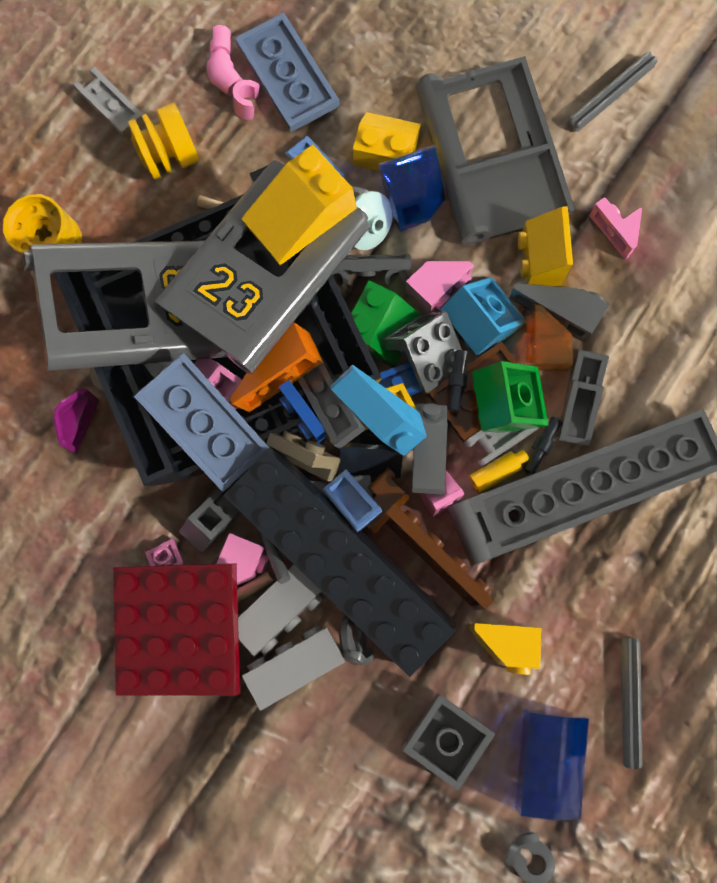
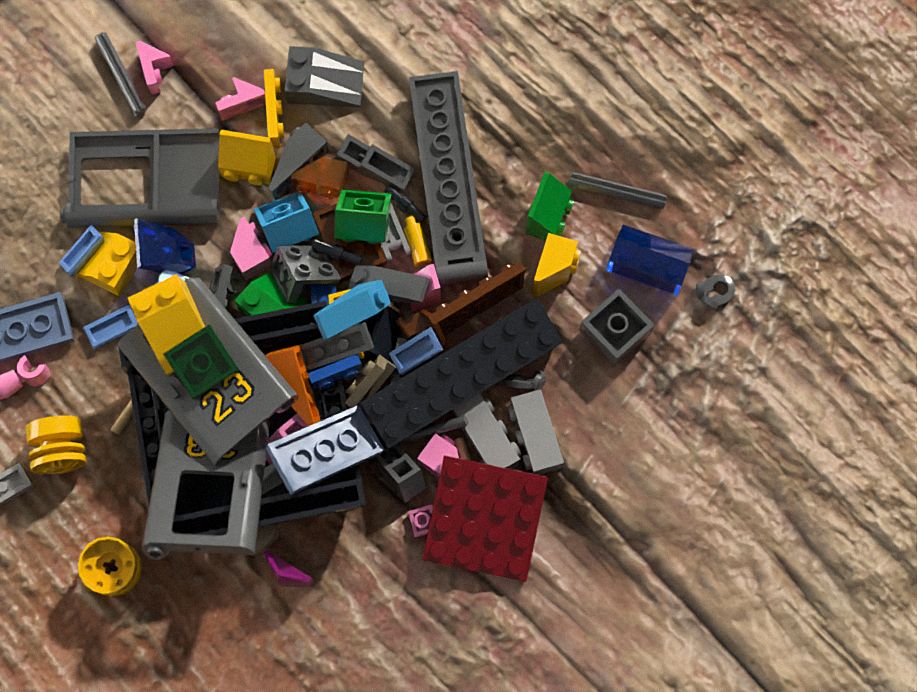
camera: 80 degrees left, 5 degrees down
none -> medium blue tile [59,225,104,276]
none -> bright pink slope [136,41,174,95]
none -> dark green tile [163,324,240,399]
none -> yellow plate [264,69,285,147]
none -> dark grey slope [285,46,364,108]
none -> green slope [526,172,574,241]

